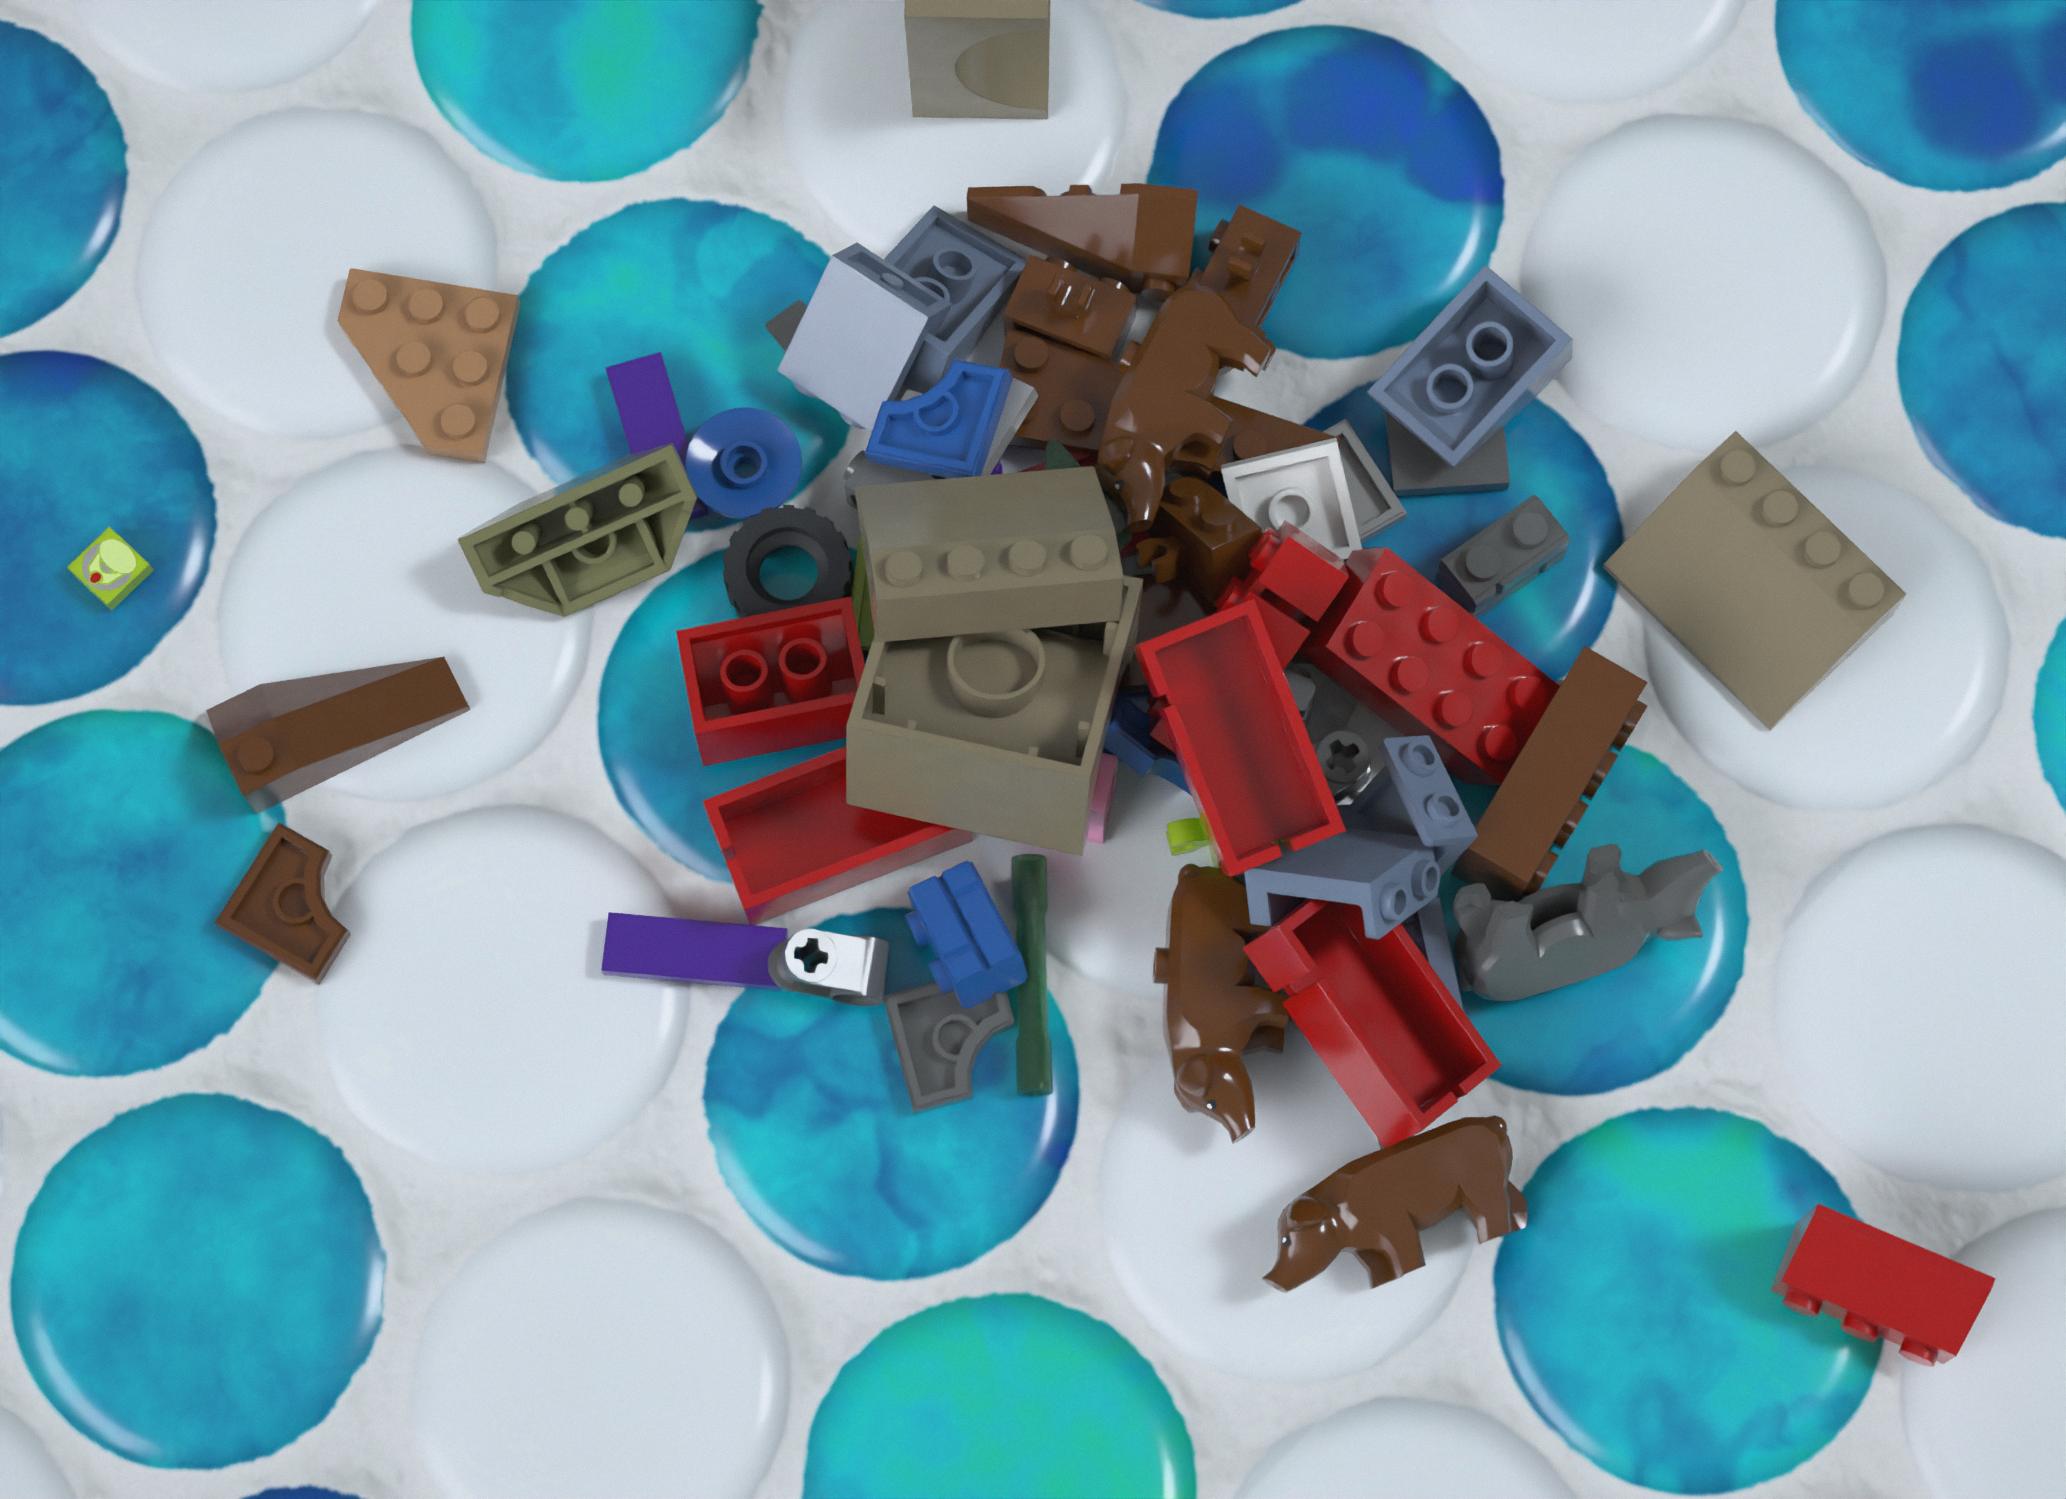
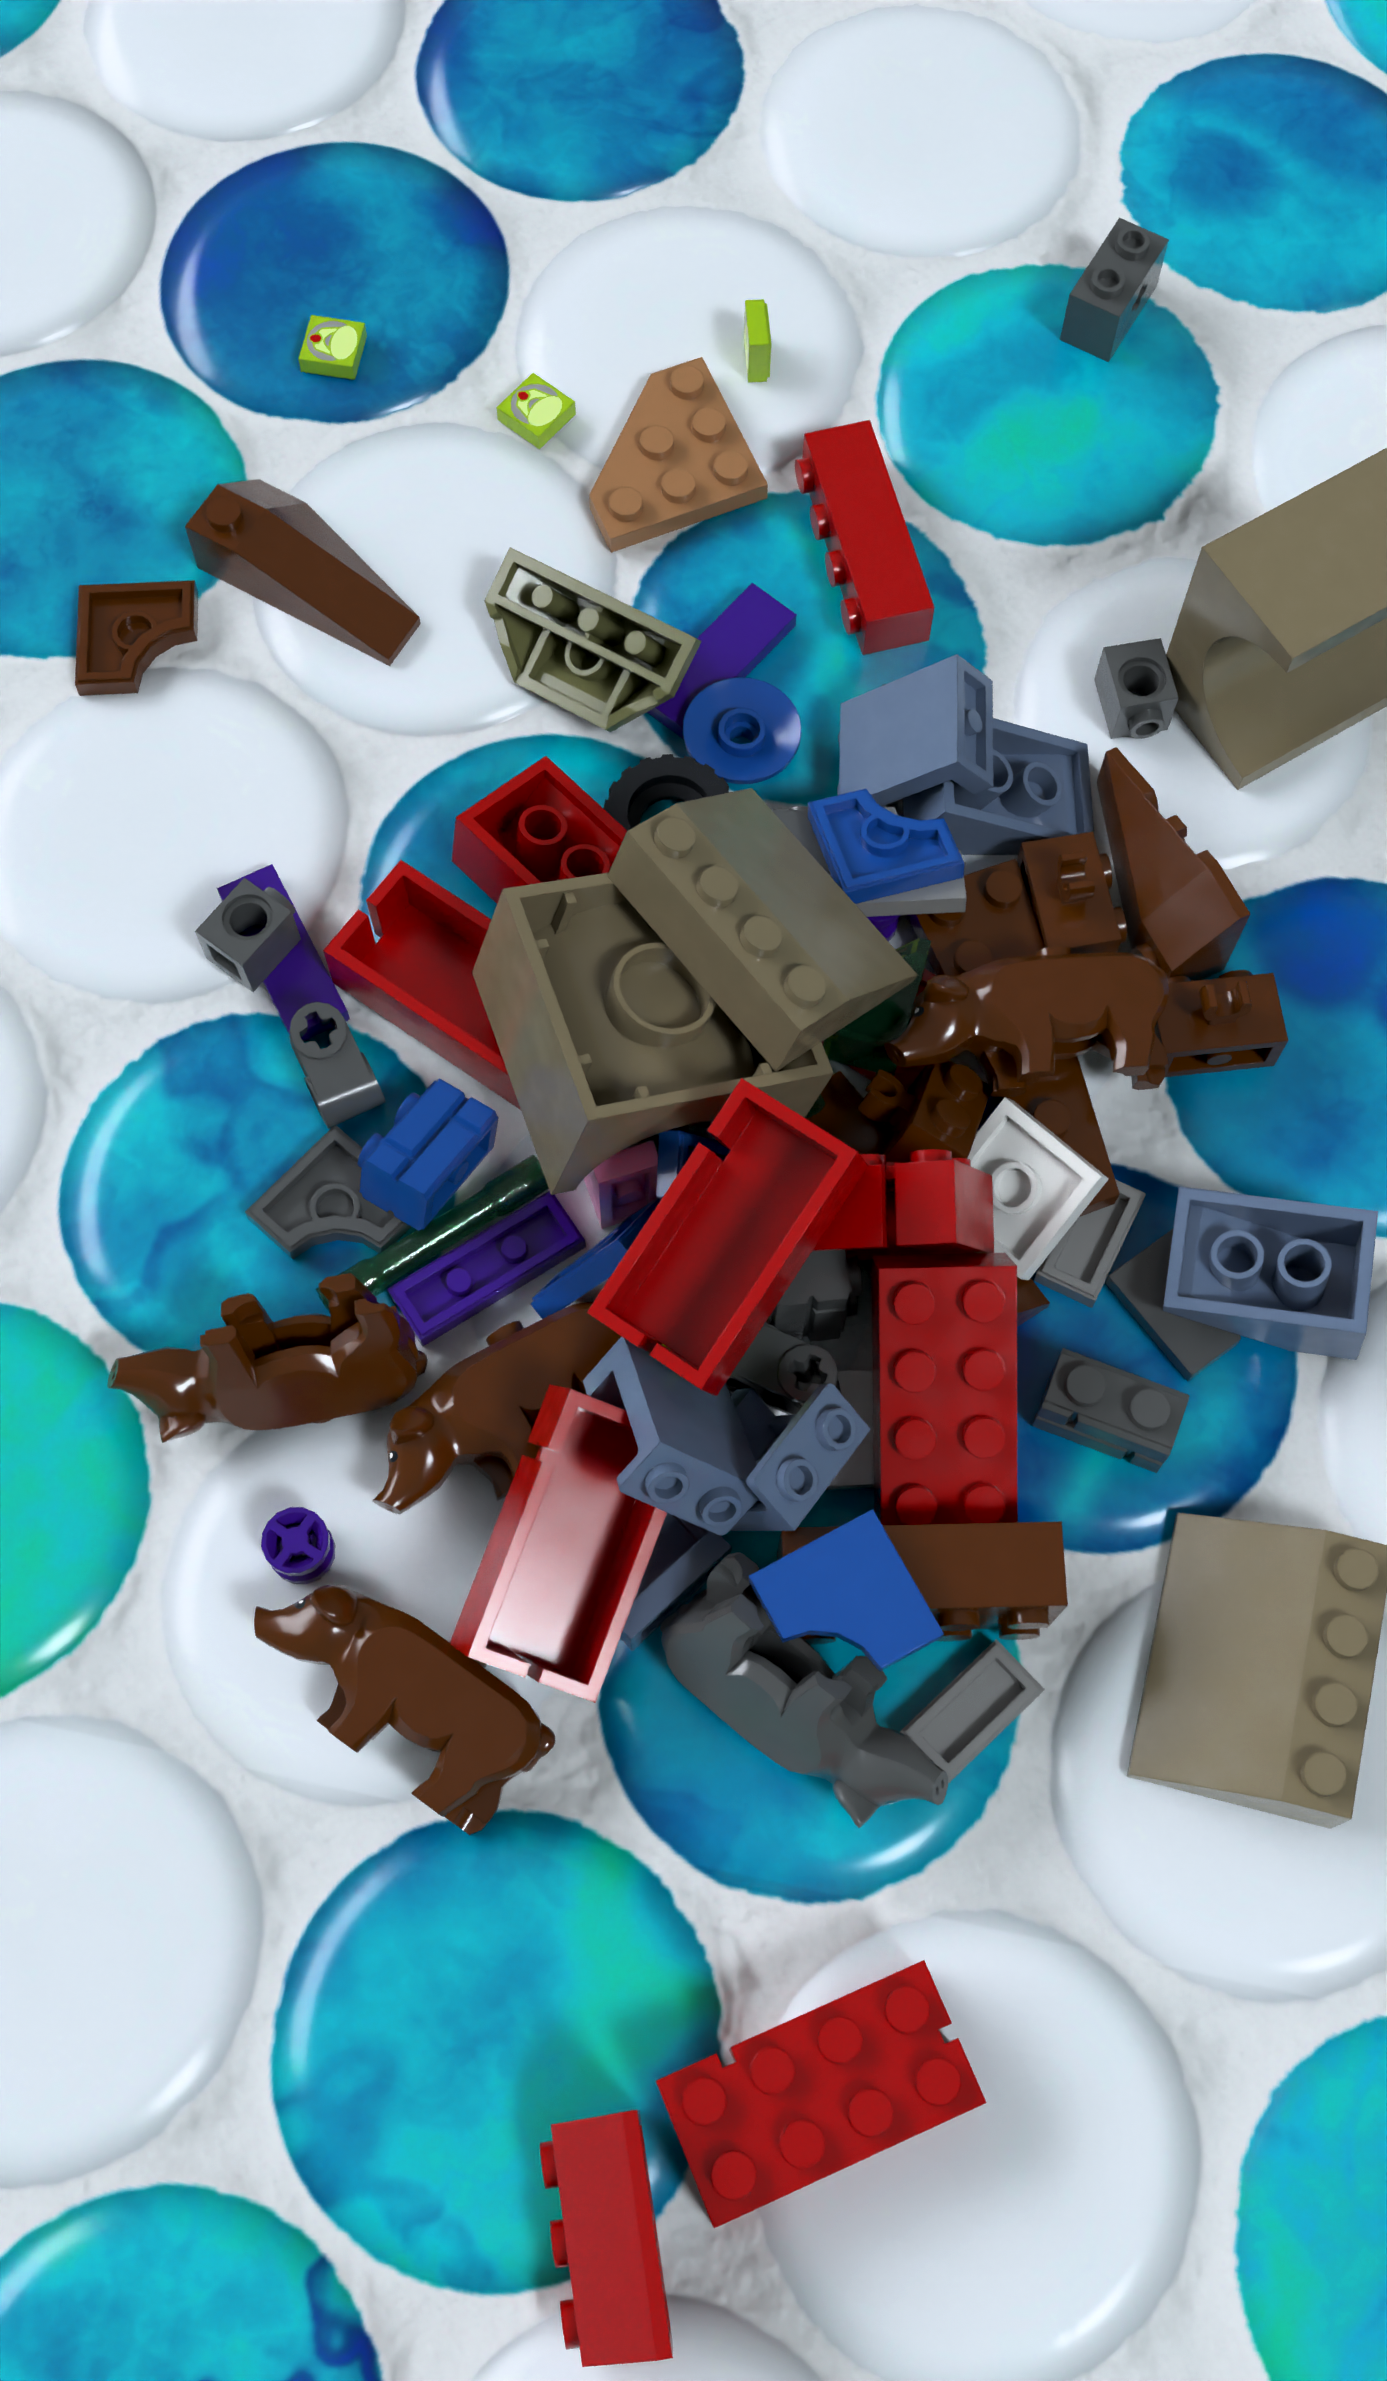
camera: 55 degrees right, 5 degrees down
none -> reddish brown animal [107,1273,428,1443]
none -> dark grey brick [195,878,301,992]
none -> dark purple wheel [261,1507,336,1584]
none -> dark purple tile [387,1191,586,1347]
none -> lime tile [496,373,576,450]
none -> blue tile [530,1198,661,1319]
none -> red piece [656,1960,987,2228]
none -> lime tile [744,299,771,383]
none -> blue tile [748,1509,944,1672]
none -> red brick [795,420,935,655]
none -> light grey tile [900,1639,1045,1784]
none -> dark grey brick [1094,638,1179,739]

